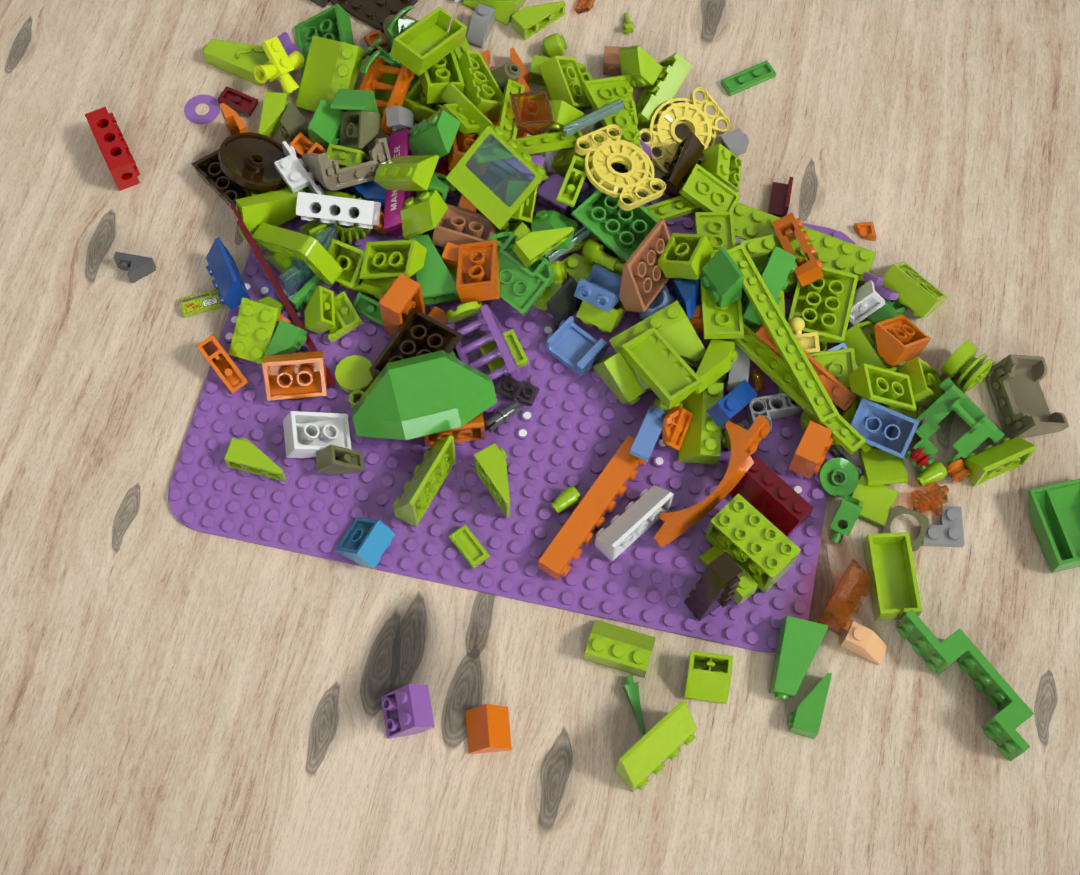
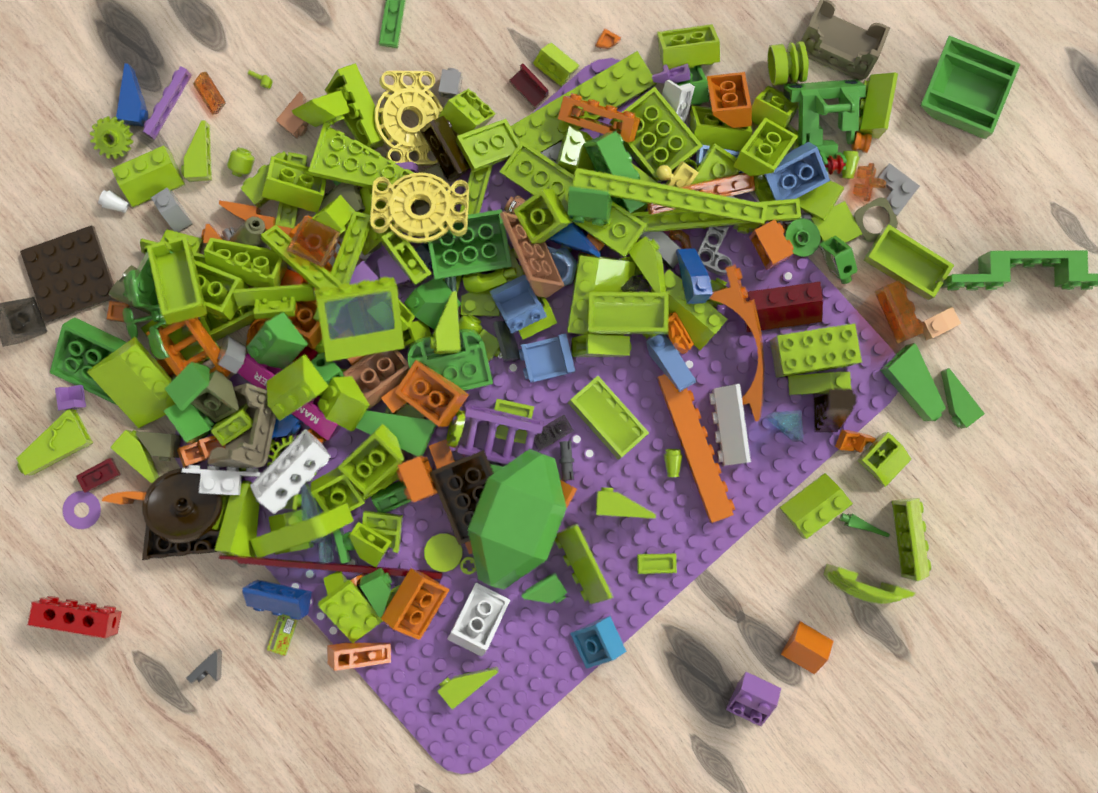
camera: 50 degrees left, 20 degrees up
neon yellow brick [253,36,305,94] -> none
olive slope [316,445,364,475] -> none
sand green axle [561,99,624,137] -> none
none -> bright green slope [521,572,567,604]
none -> lime panel [533,43,579,87]
none -> lime slope [568,376,649,460]
none -> clear light blue slope [765,410,803,442]
none -> lime slope [823,564,915,604]
none -> orange slope [835,429,876,453]

